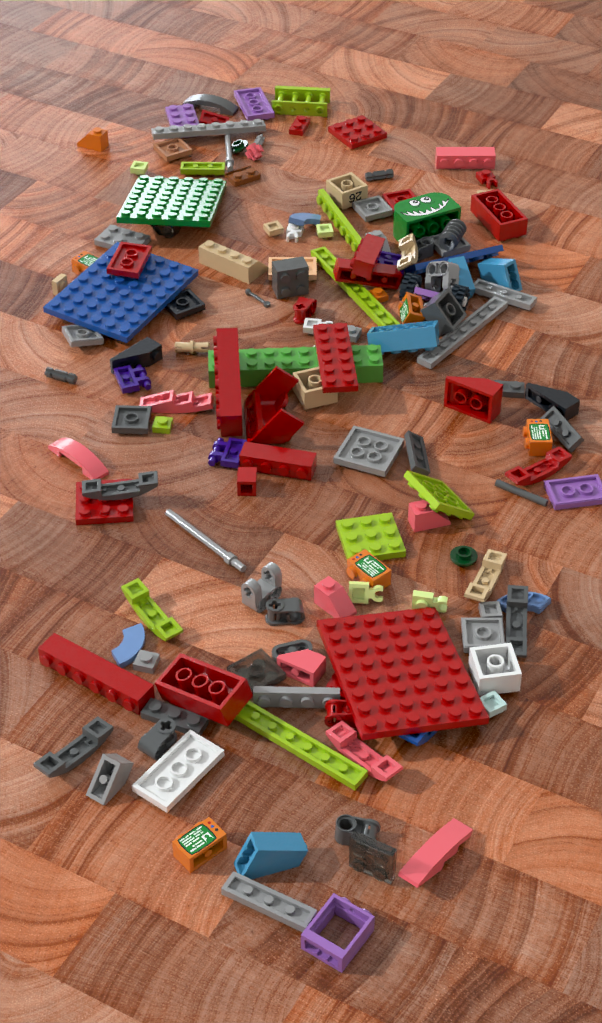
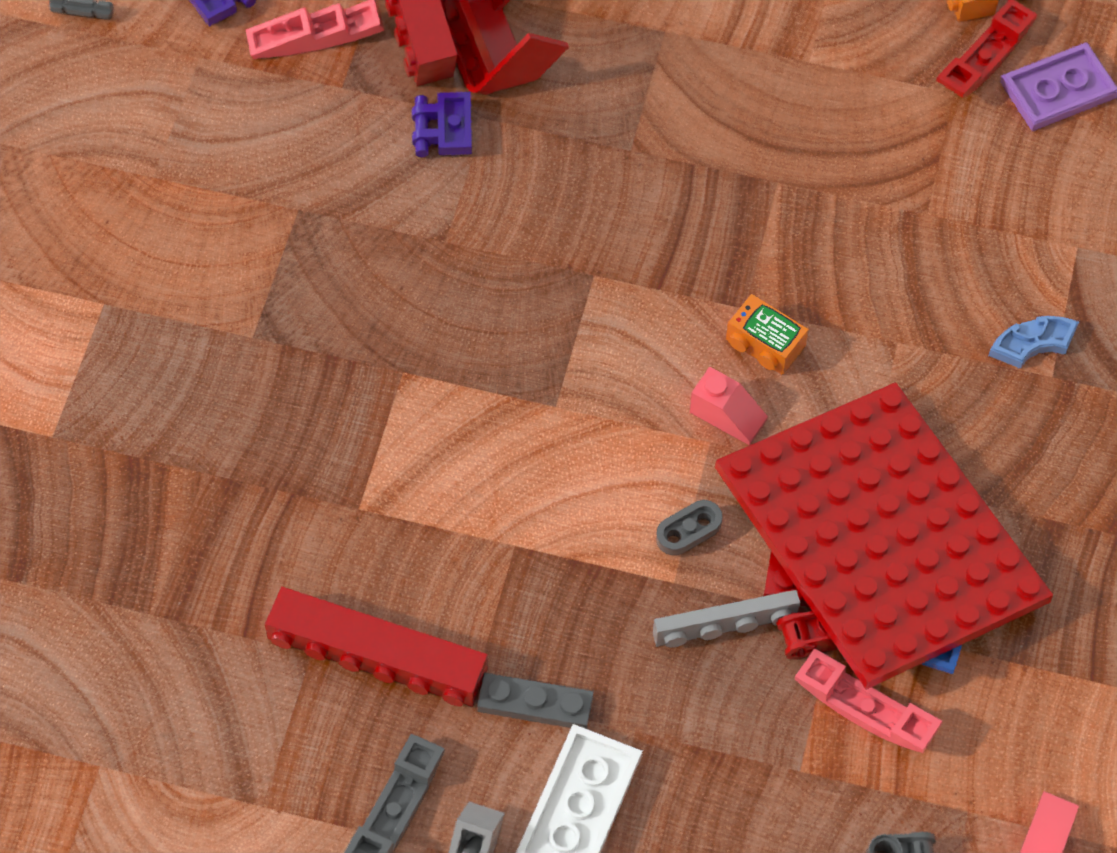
camera: 15 degrees left, 20 degrees up
coral slope [48,438,109,480] -> none
red plate [75,479,134,525] -> none
dark grey slope [82,471,158,500] -> none
dark grey plate [111,405,152,434] -> none
medium blue tile [111,623,145,668] -> none
lime slope [121,578,183,641] -> none
light grey plate [133,650,160,674] -> none
dark grey piece [137,718,177,761] -> none
lime plate [152,416,173,434] -> none
red brick [155,653,253,727] -> none
light grey bar [165,509,247,572] -> none
clear smoke plate [227,648,286,697] -> none
lime plate [235,701,368,791] -> none
red brick [237,467,257,496] -> none
red brick [239,442,317,481] -> none
light grey piece [241,562,282,613] -> none
dark grey piece [265,597,305,626] -> none
coral slope [277,649,326,687] -> none
light grey plate [333,426,405,477] -> none
lime plate [336,512,406,560] -> none
yellowish green plate [348,581,383,604] -> none
dark grey plate [404,430,430,476] -> none
lime plate [404,470,475,520] -> none
coral slope [408,500,451,532] -> none
yellowish green plate [412,590,448,613] -> none
dark green piece [450,546,478,567] -> none
light grey plate [461,618,505,653] -> none
tan slope [464,549,507,602] -> none
white brick [468,643,522,696] -> none
light grey plate [478,601,503,618] -> none
light aqua plate [480,690,507,718] -> none
dark grey bar [495,479,549,507] -> none
dark grey slope [505,585,528,658] -> none

